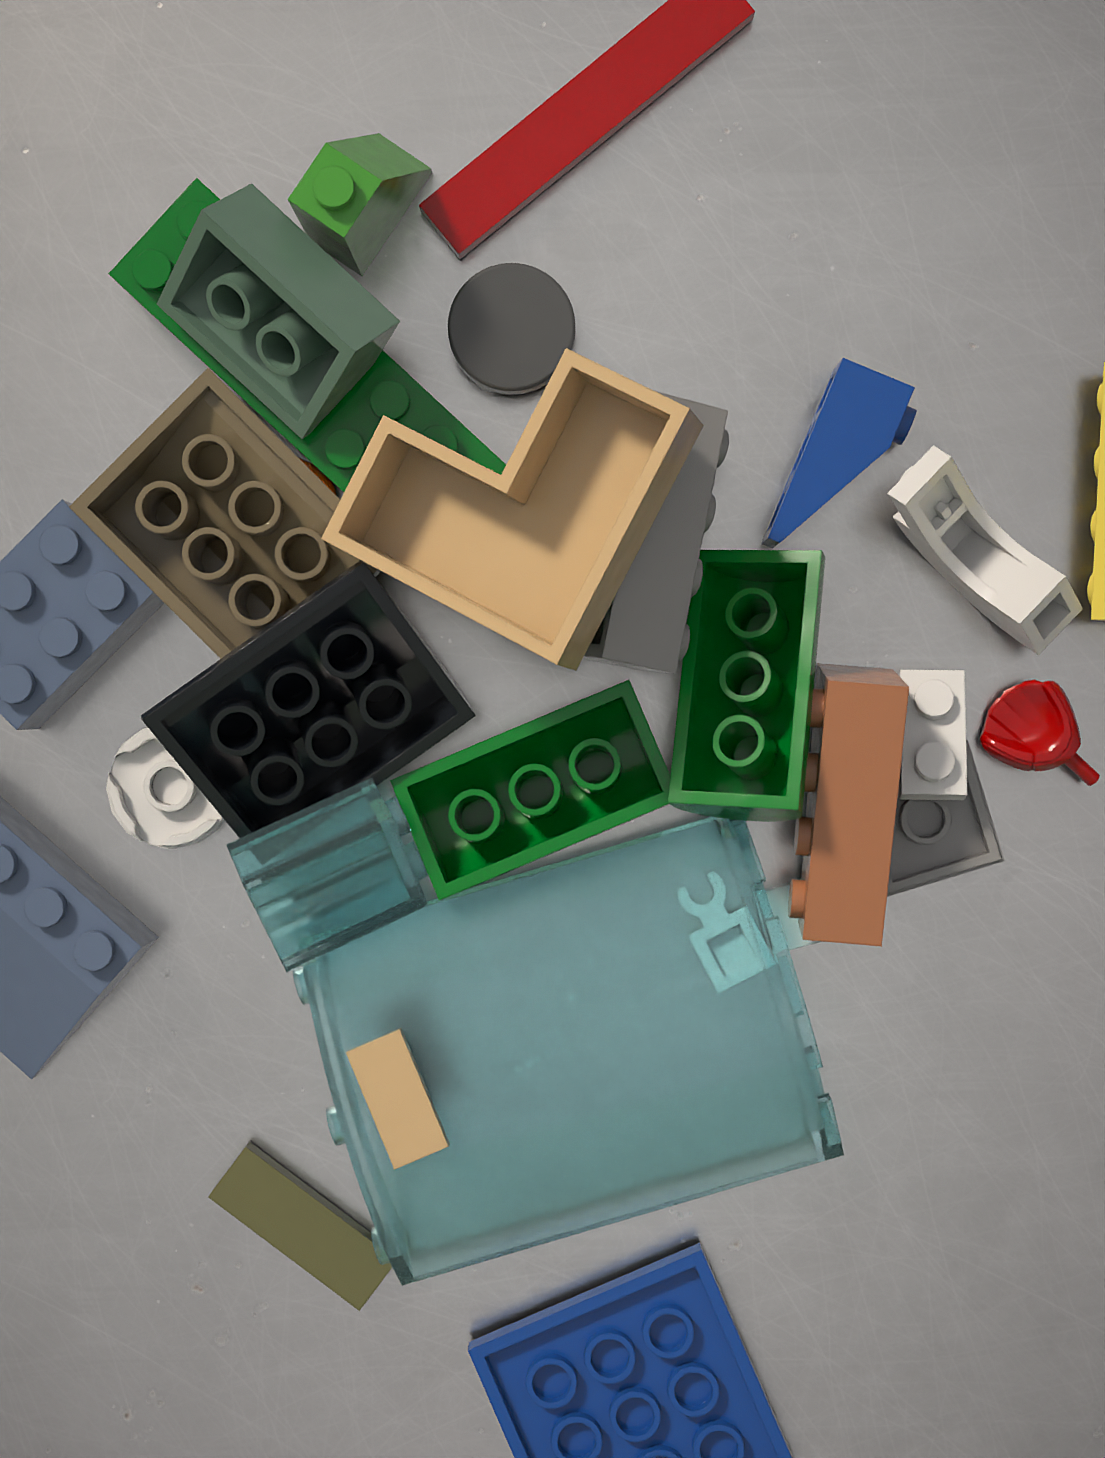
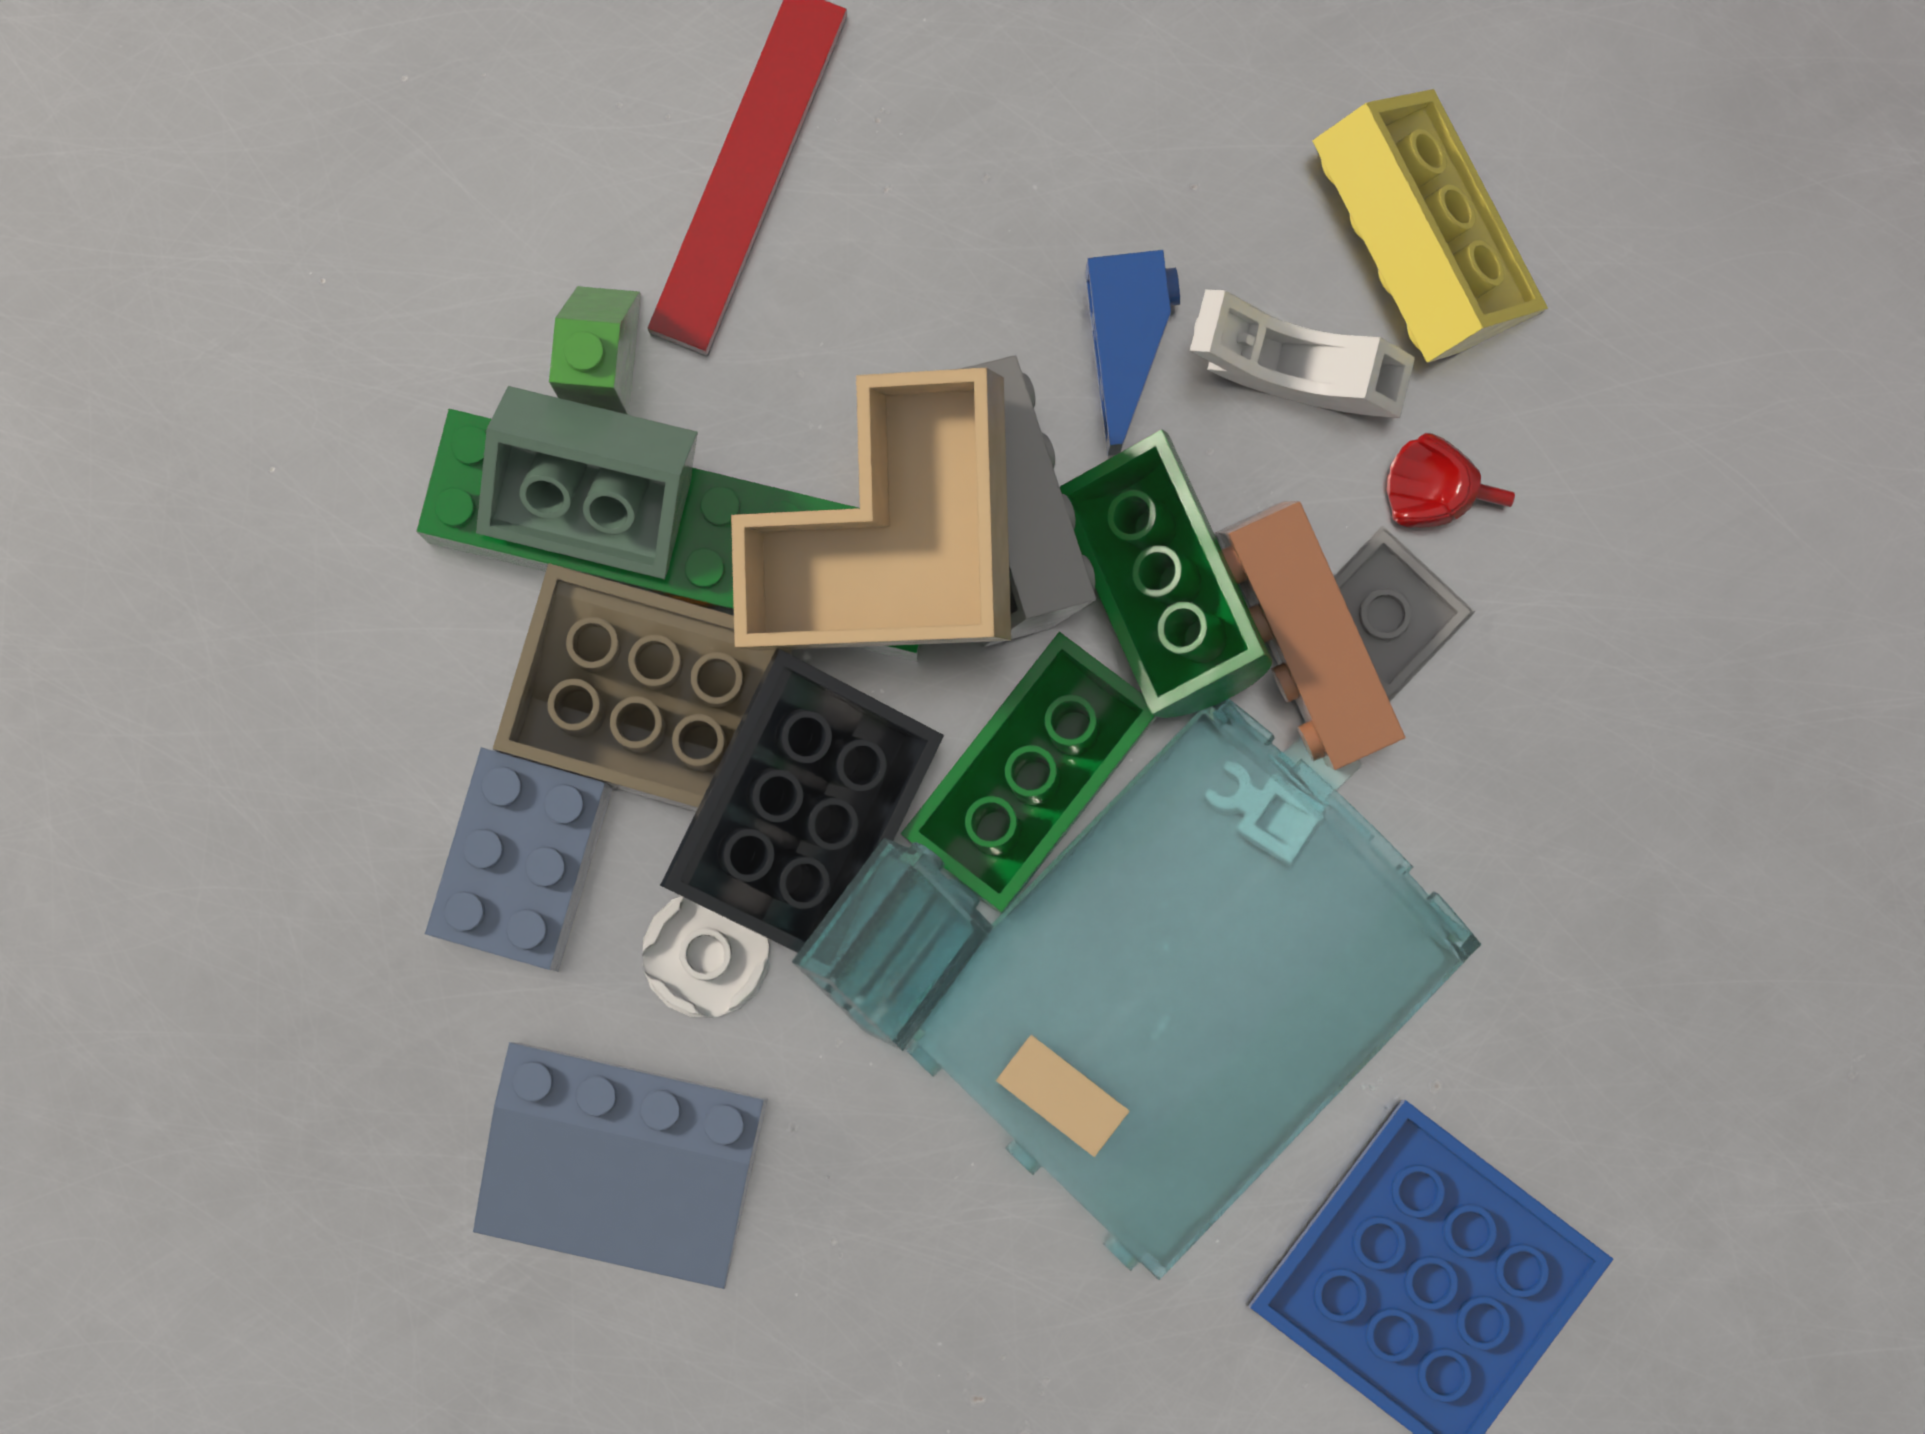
camera: 30 degrees left, 5 degrees down
olive tile [208,1141,399,1311] -> none
dark grey tile [448,263,575,395] -> none
white plate [898,670,967,800] -> none

